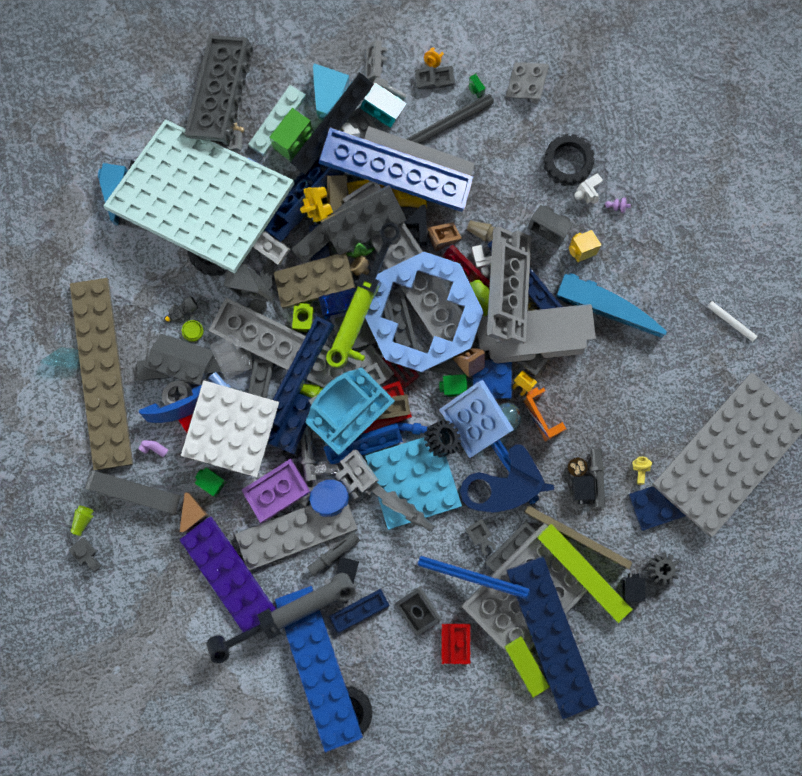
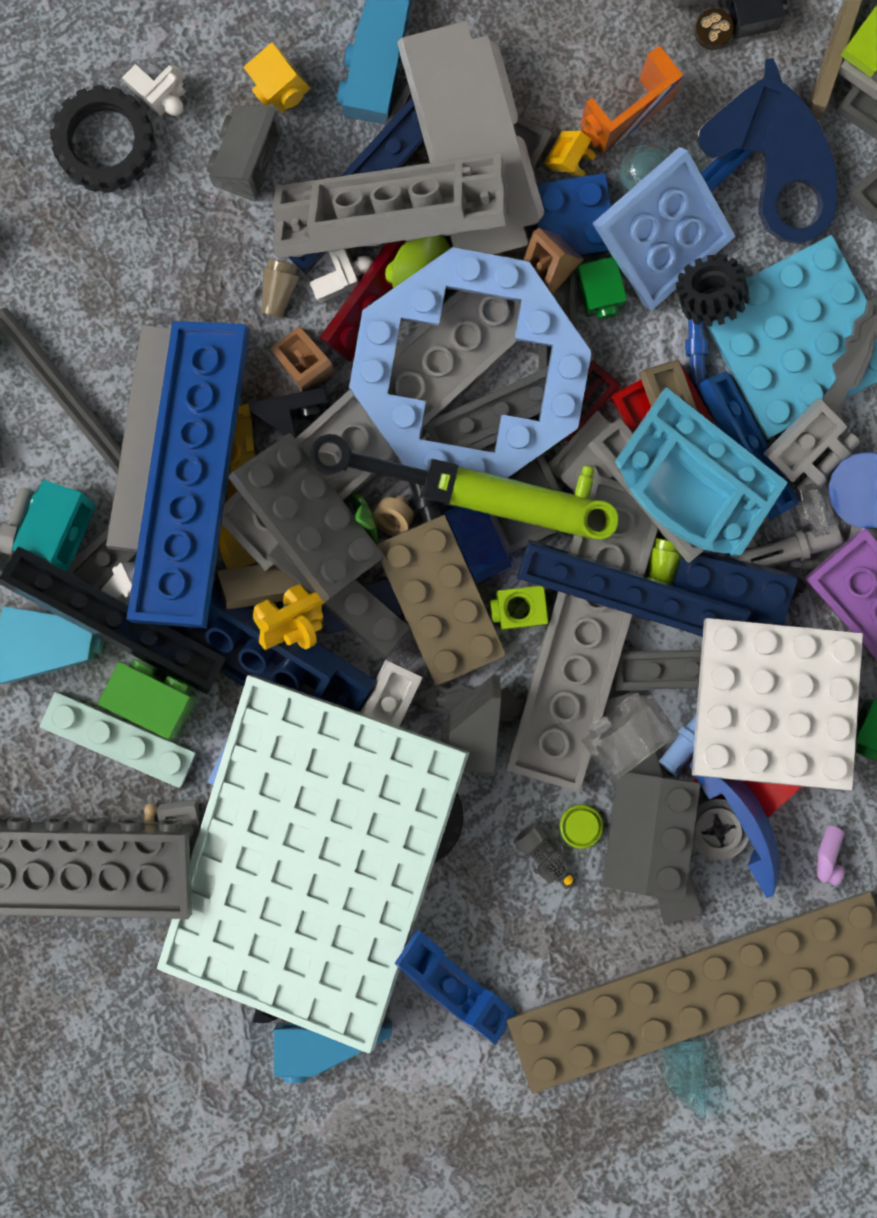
camera: 105 degrees left, 5 degrees up
lavender hair [605,198,631,213] -> none
none -> blue slope [395,930,517,1045]

